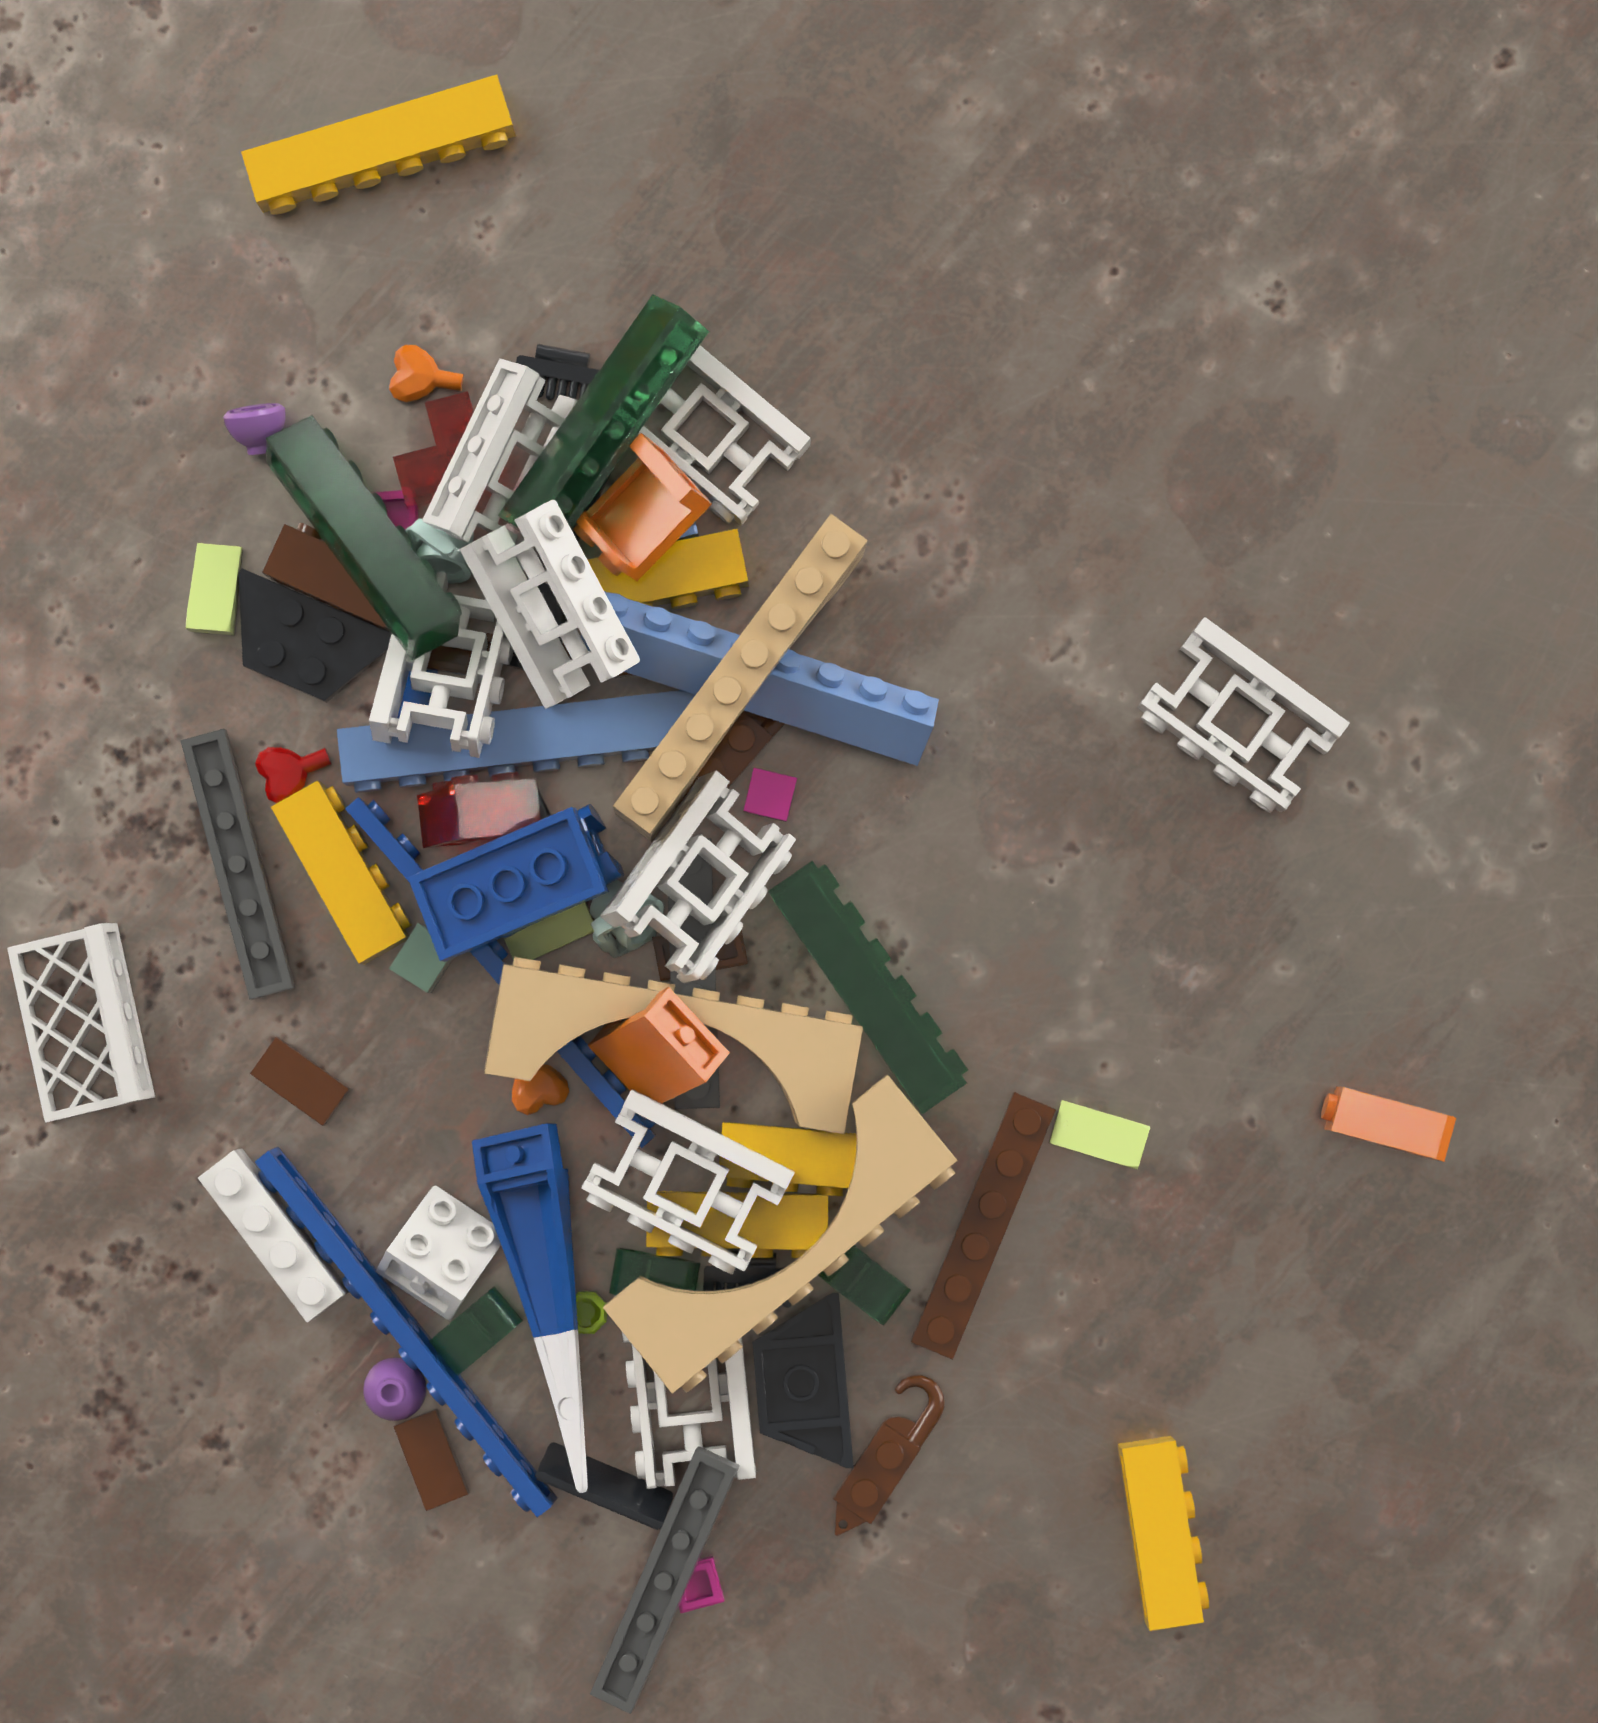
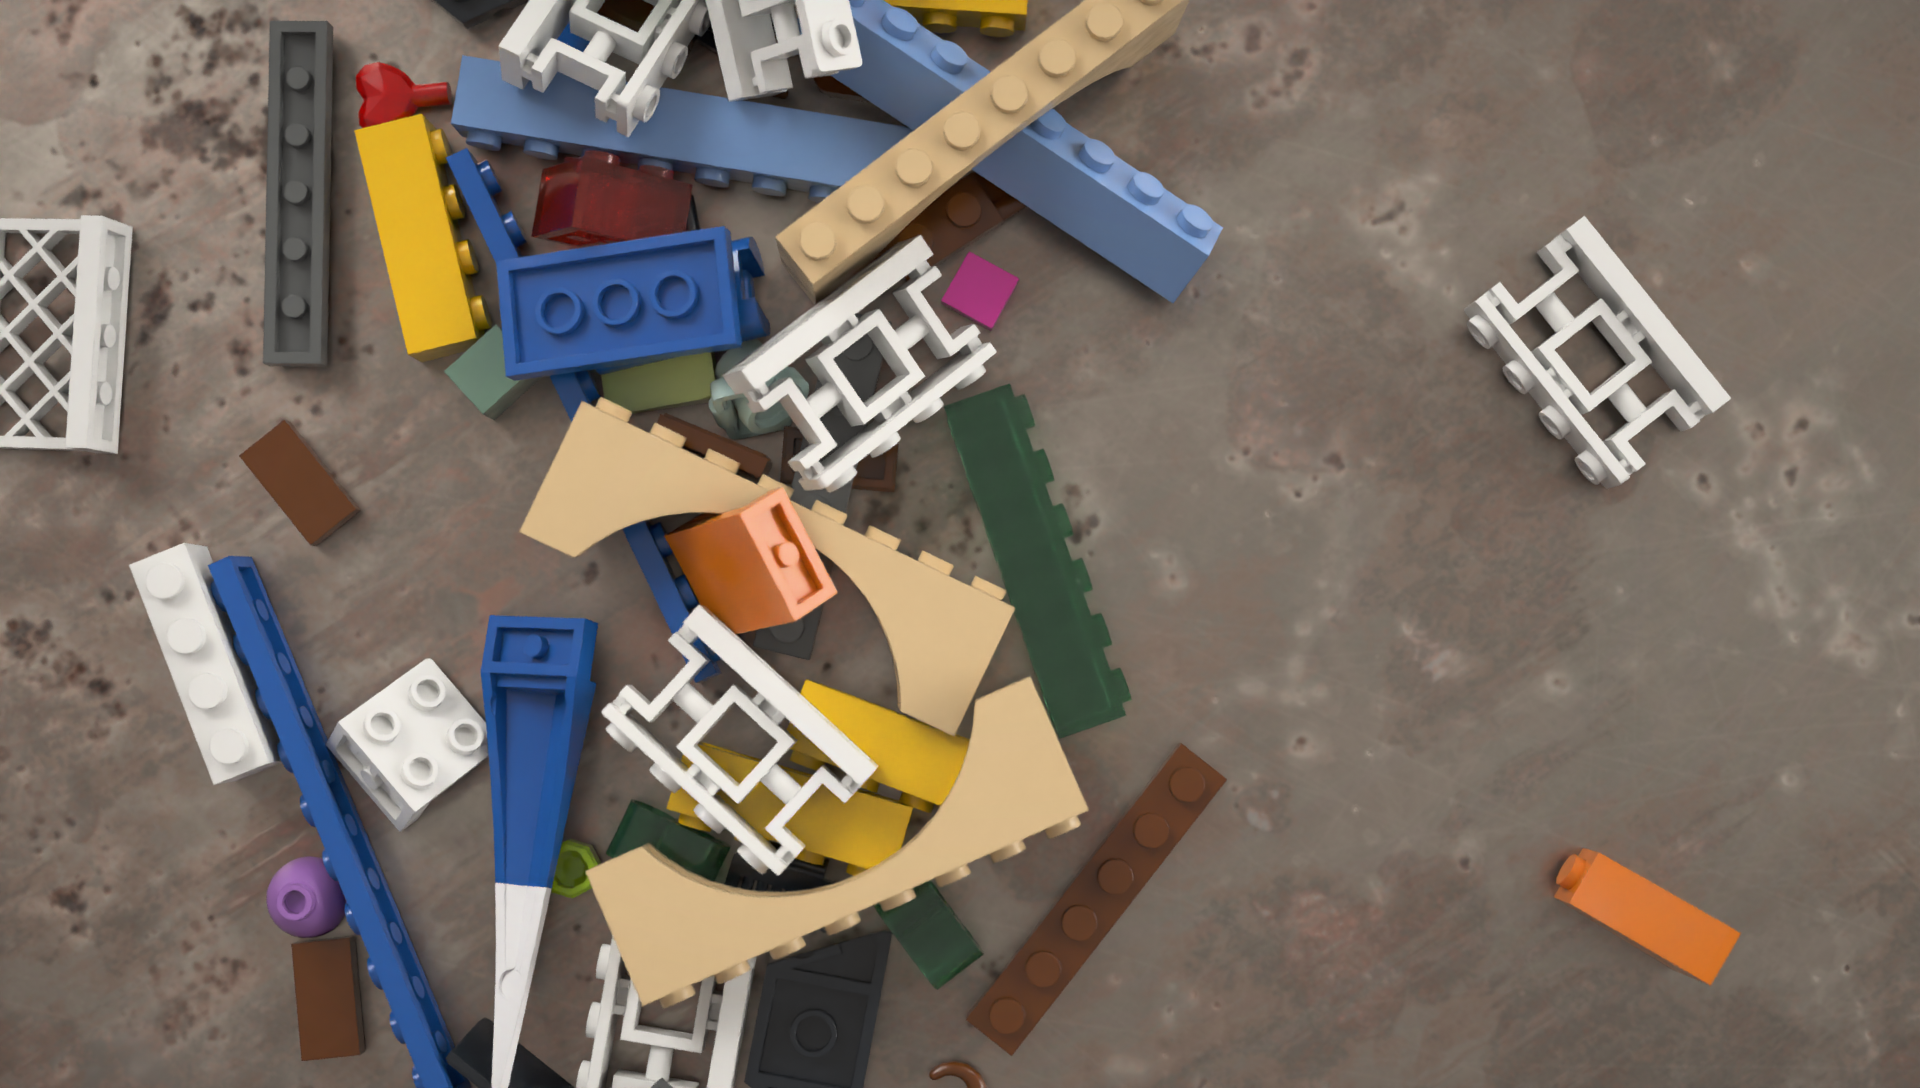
camera: 15 degrees right, 0 degrees up
clear green beam [428,1286,523,1376] -> none
orange rock [512,1064,569,1115] -> none
yellowish green slope [1049,1100,1150,1170] -> none
none -> reddish brown tile [657,413,773,480]

